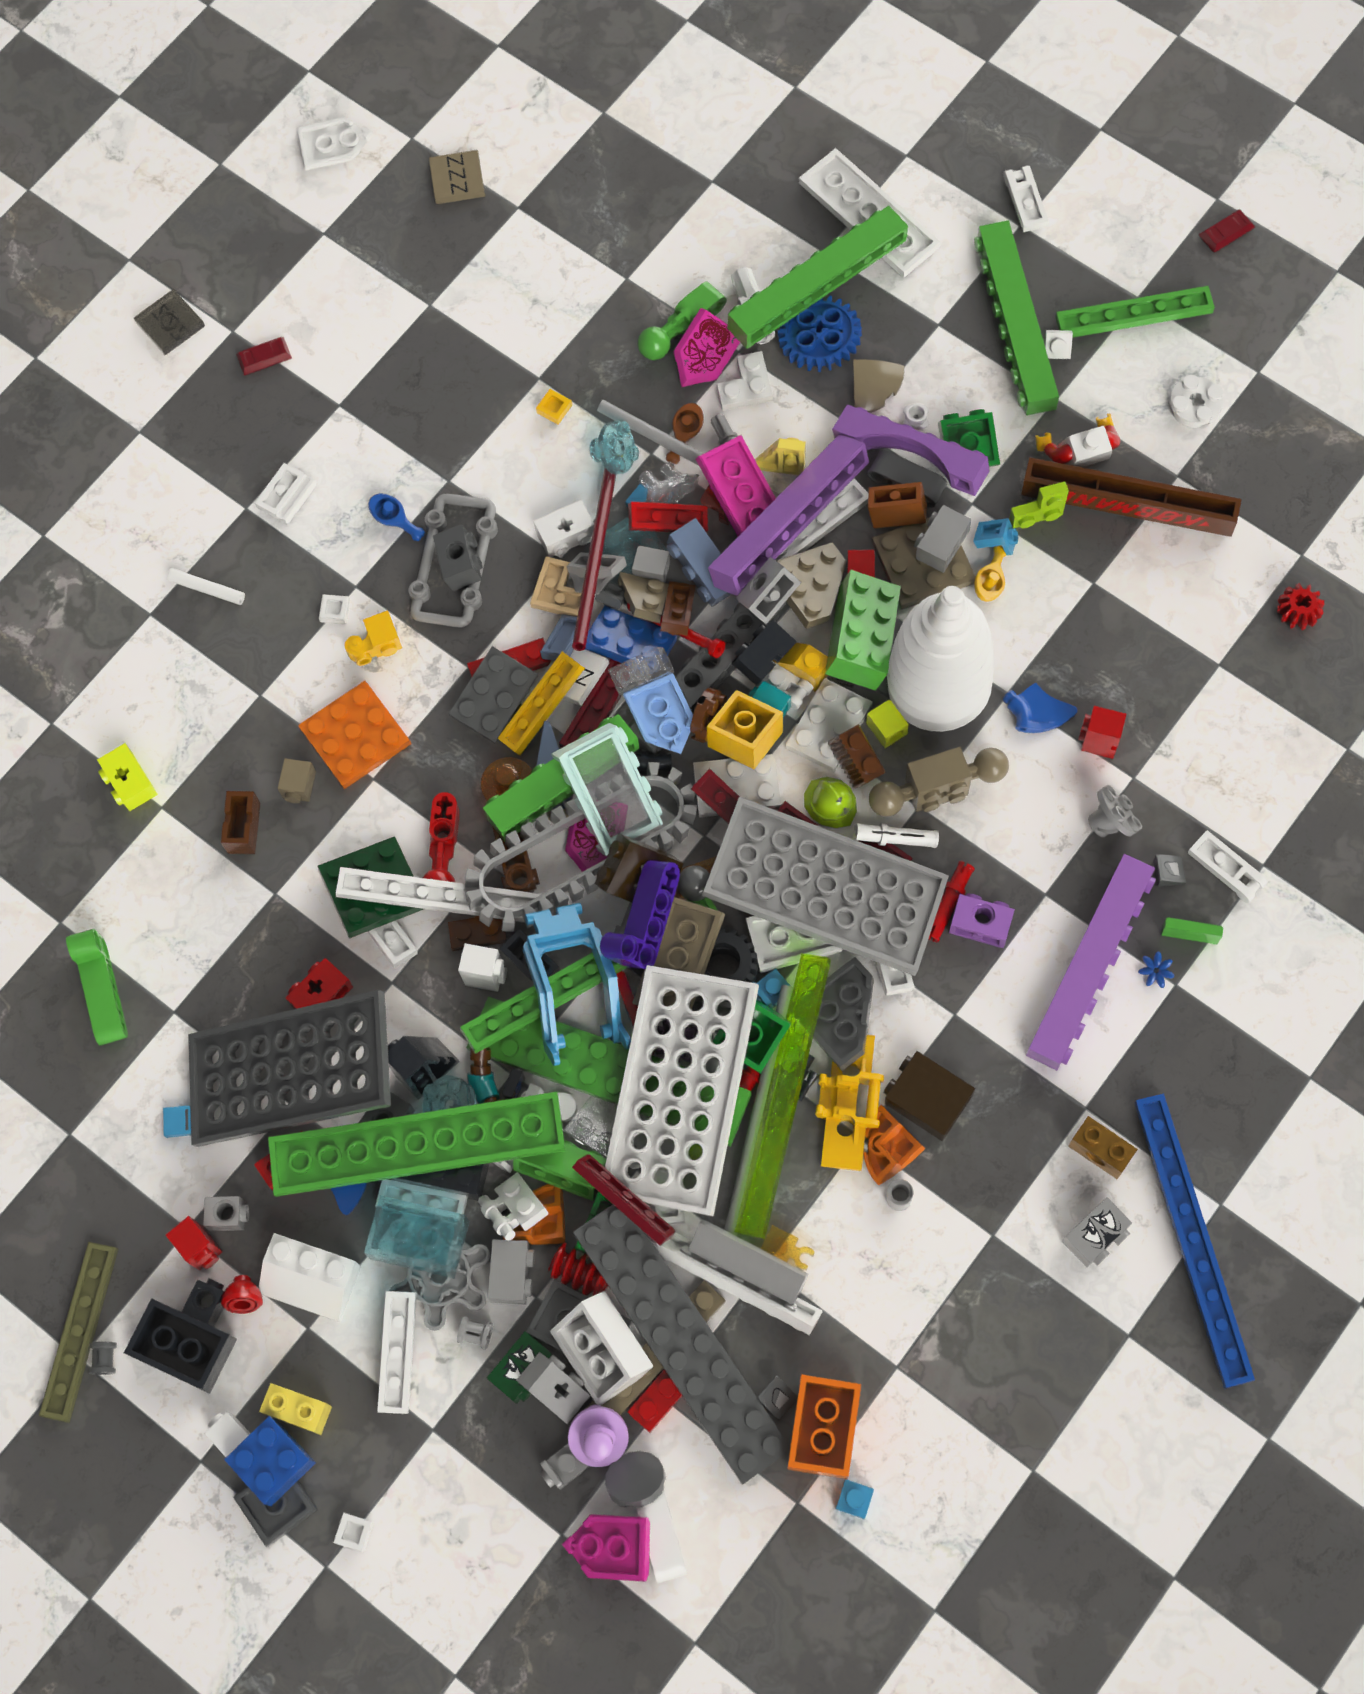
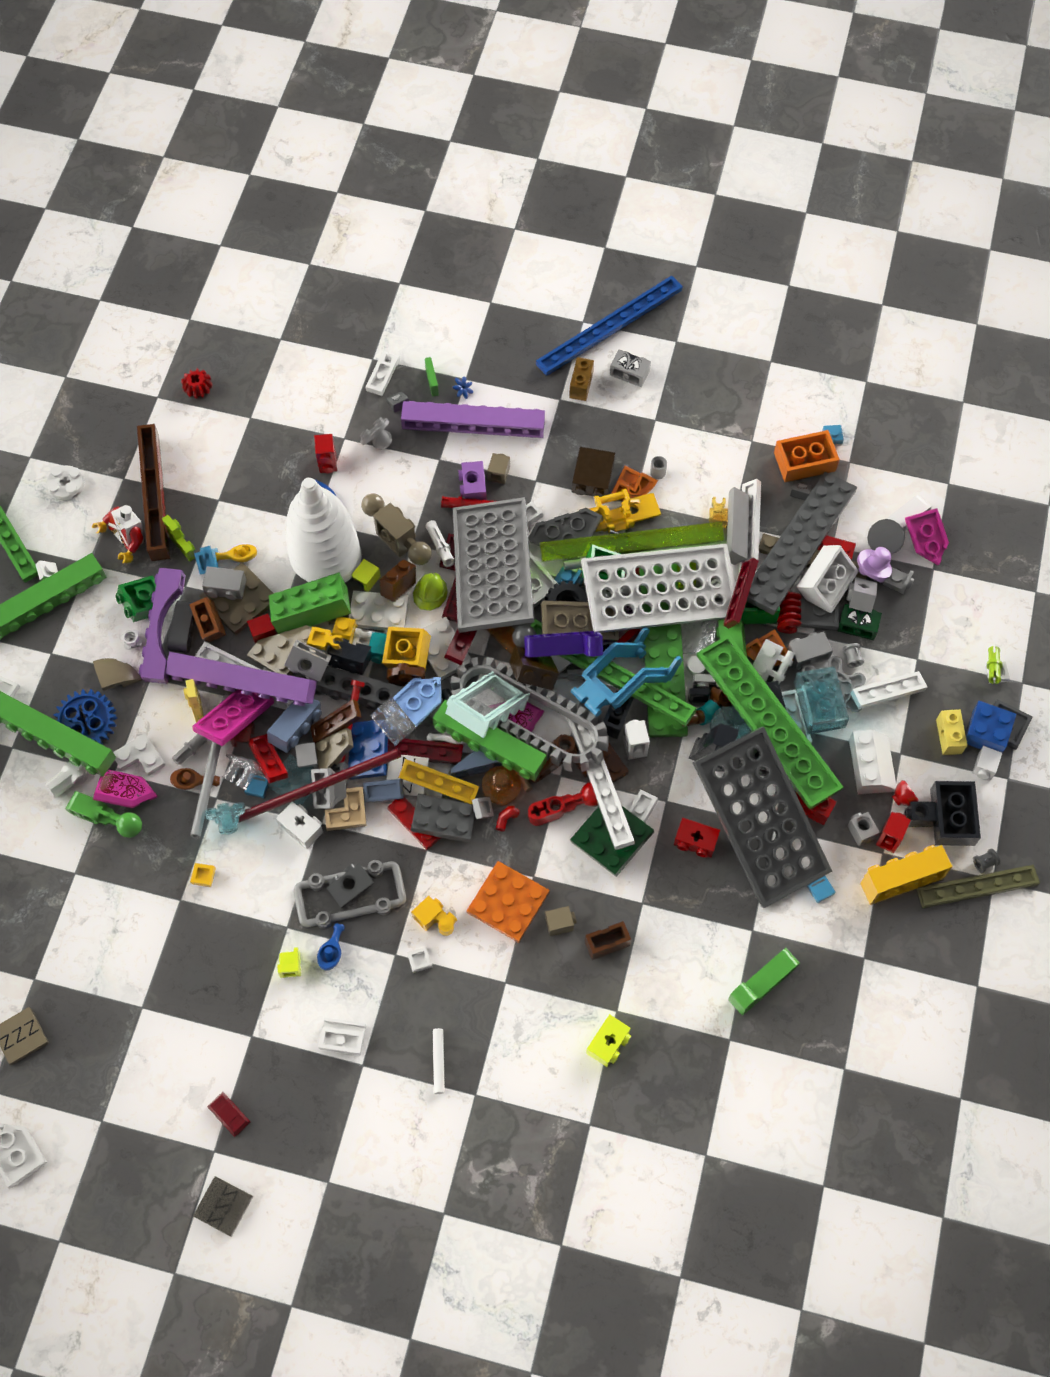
camera: 120 degrees left, 5 degrees down
none -> neon yellow panel [277,947,301,978]
none -> yellow plate [307,626,343,650]
none -> light grey plate [472,797,494,819]
none -> dark tan brick [487,453,510,484]
none -> red arm [495,806,520,832]
none -> yellow brick [860,845,953,905]
none -> lime pin [986,646,1002,684]

